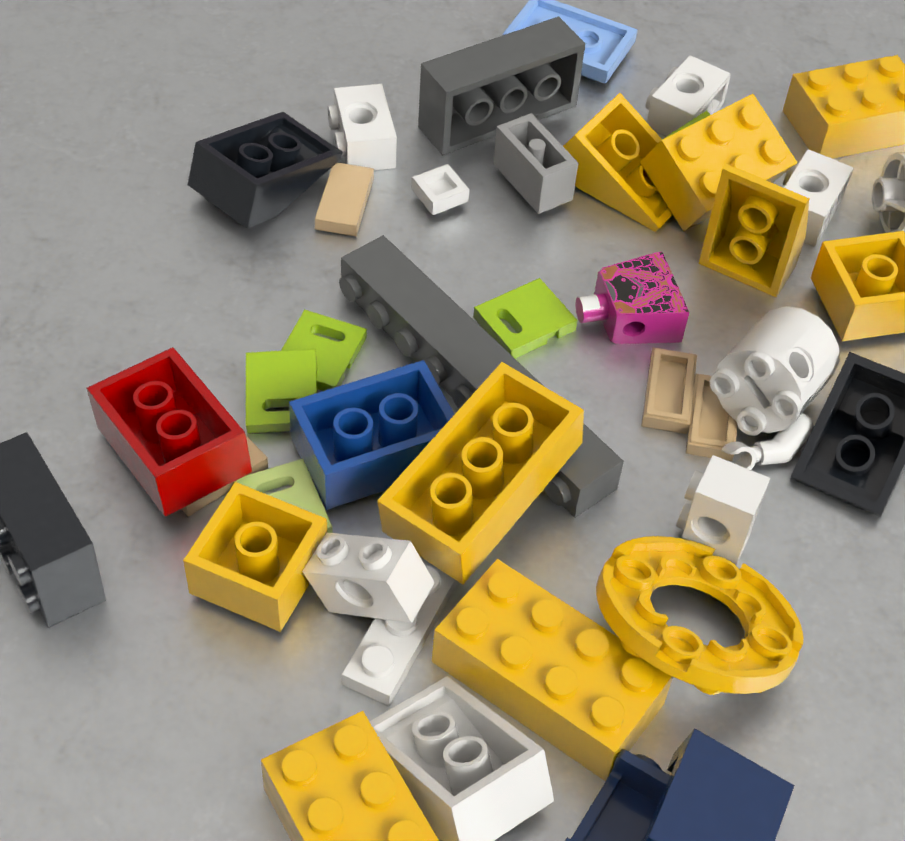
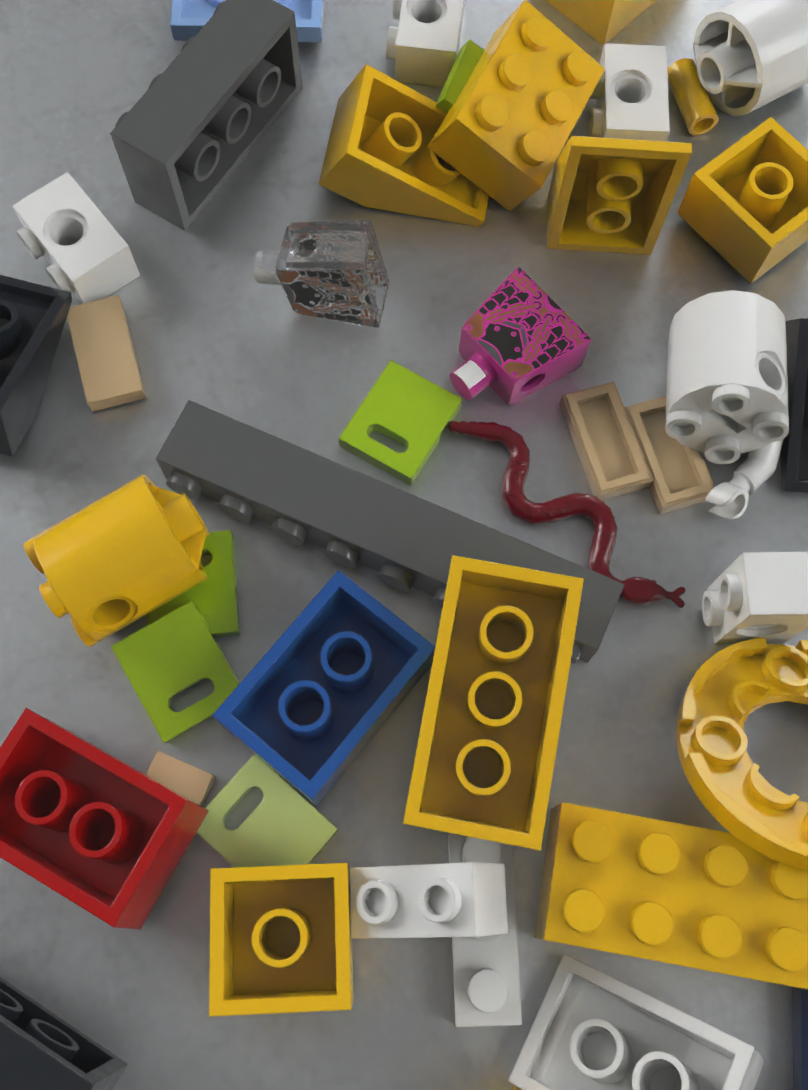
camera: 25 degrees left, 20 degrees up
white plate [412,164,469,215] -> none
light grey brick [493,113,578,214] -> none
none -> yellow cylinder [23,474,210,647]
none -> clear torso [254,219,390,328]
none -> dark red animal [448,421,686,608]
none -> yellow axle [667,58,719,136]

